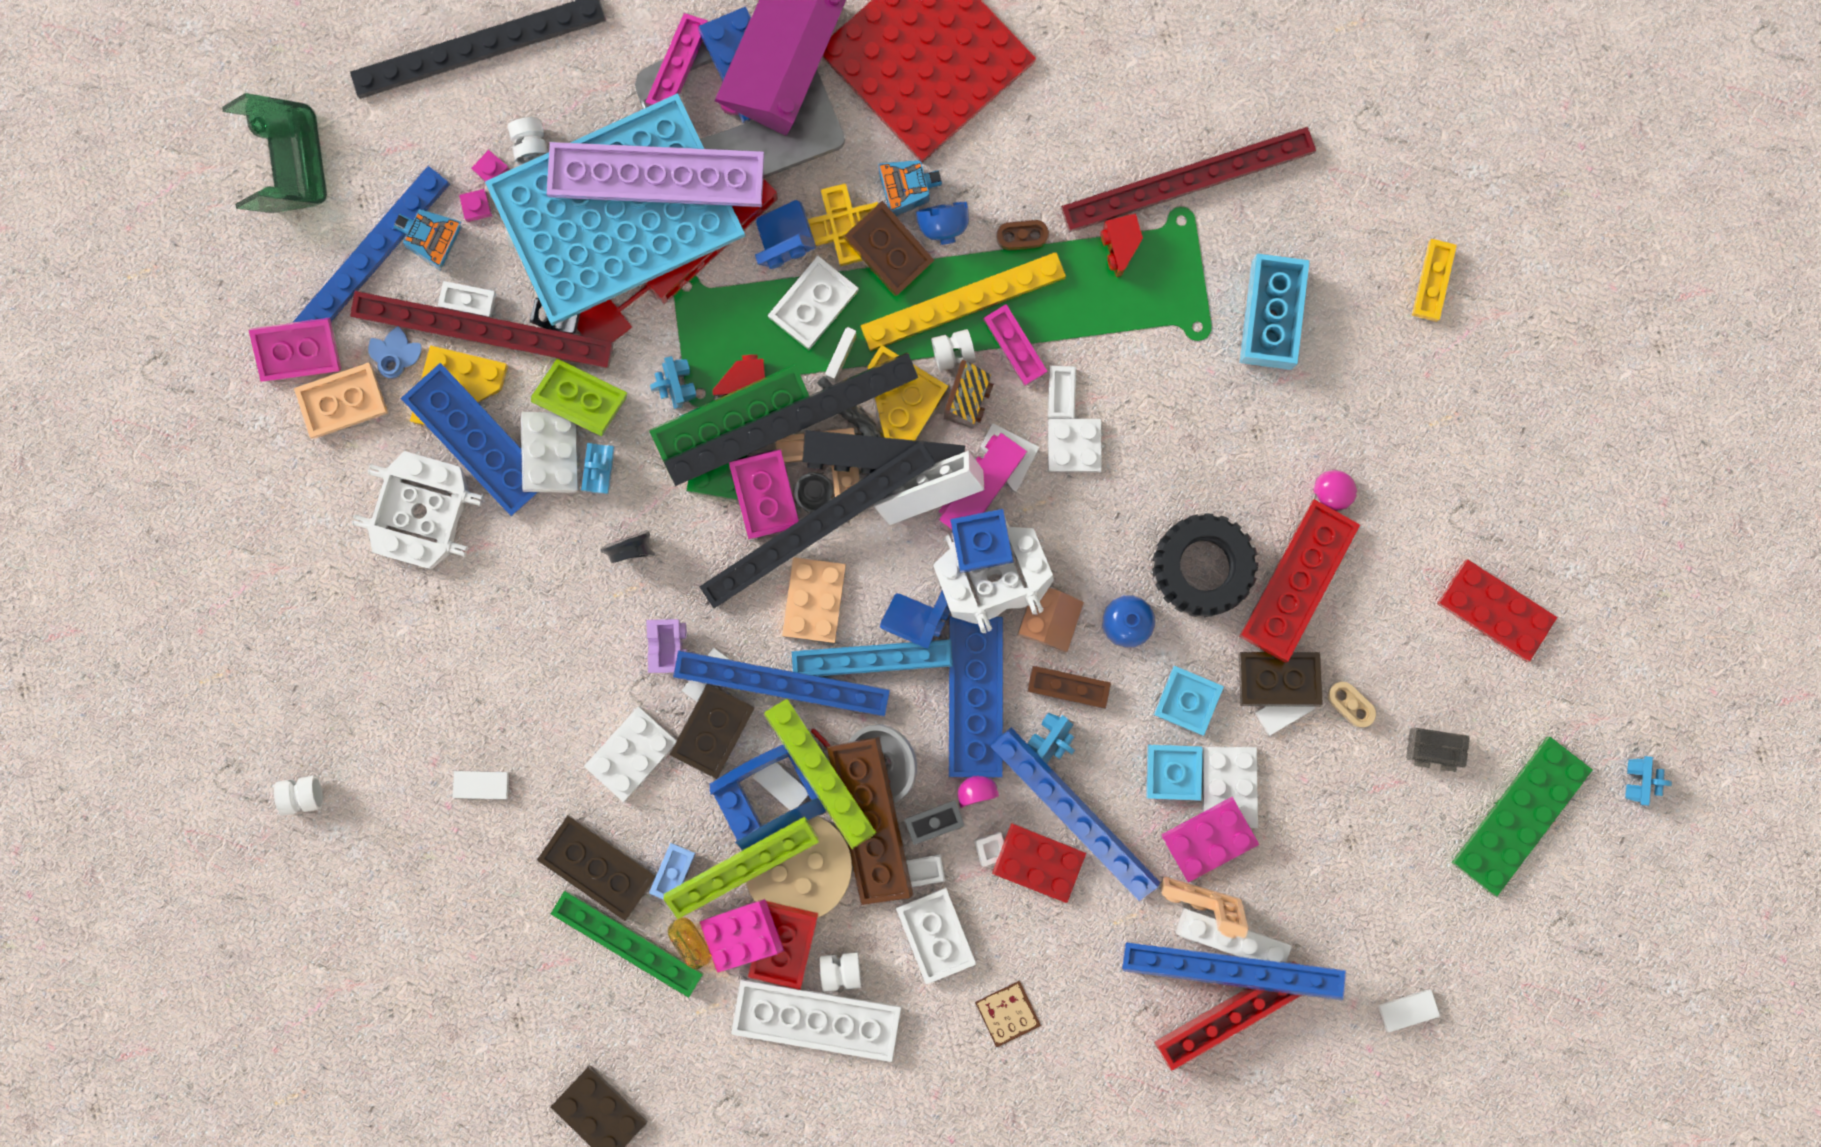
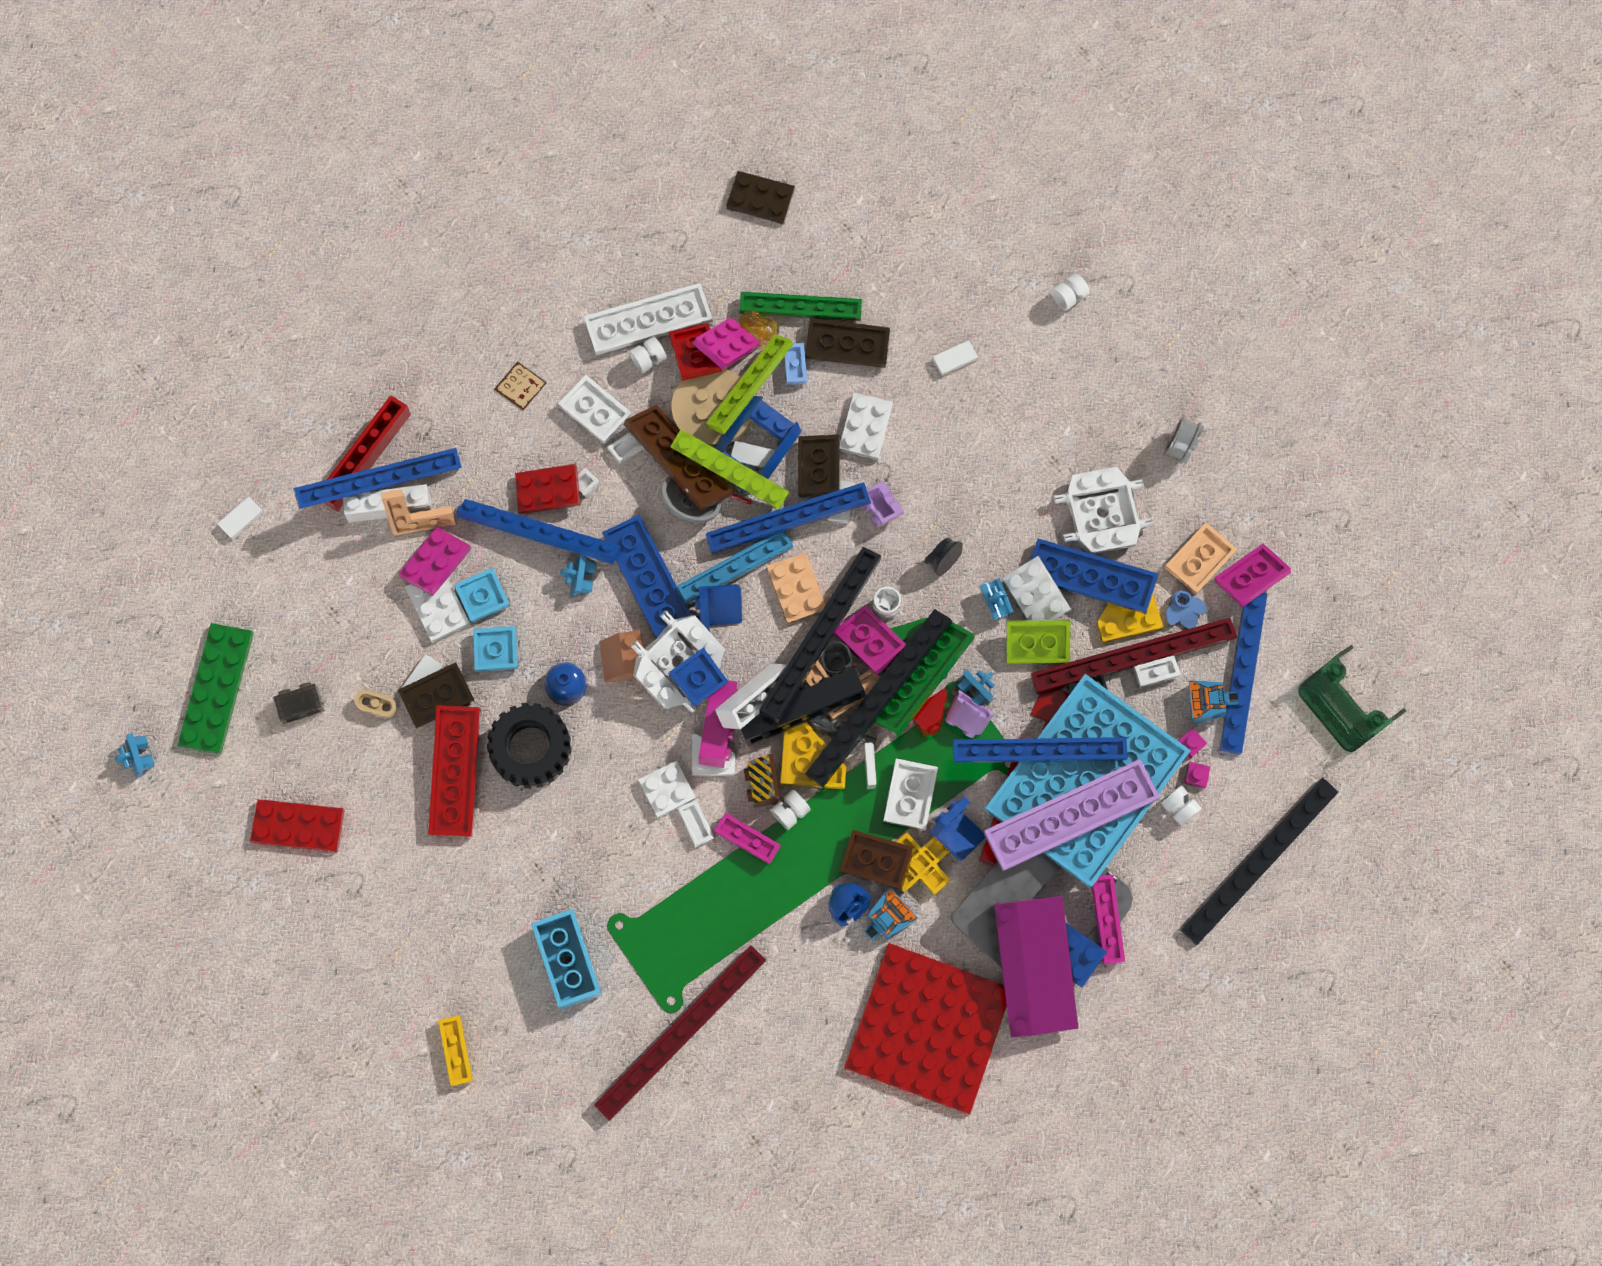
camera: 150 degrees right, 10 degrees down
yellow plate [861,252,1066,352] -> none
dark grey brick [904,800,965,845] -> none
dark pink hair [958,776,999,808] -> none
reddish brown plate [996,220,1049,250] -> none
reddish brown plate [1027,666,1111,709] -> none
red slope [1100,213,1143,277] -> none
dark pink hair [1314,469,1357,511] -> none
none -> white wheel [872,586,901,620]
none -> lavender cylinder [945,690,994,738]
none -> blue plate [952,737,1128,763]
none -> light grey wheel [1163,415,1205,464]

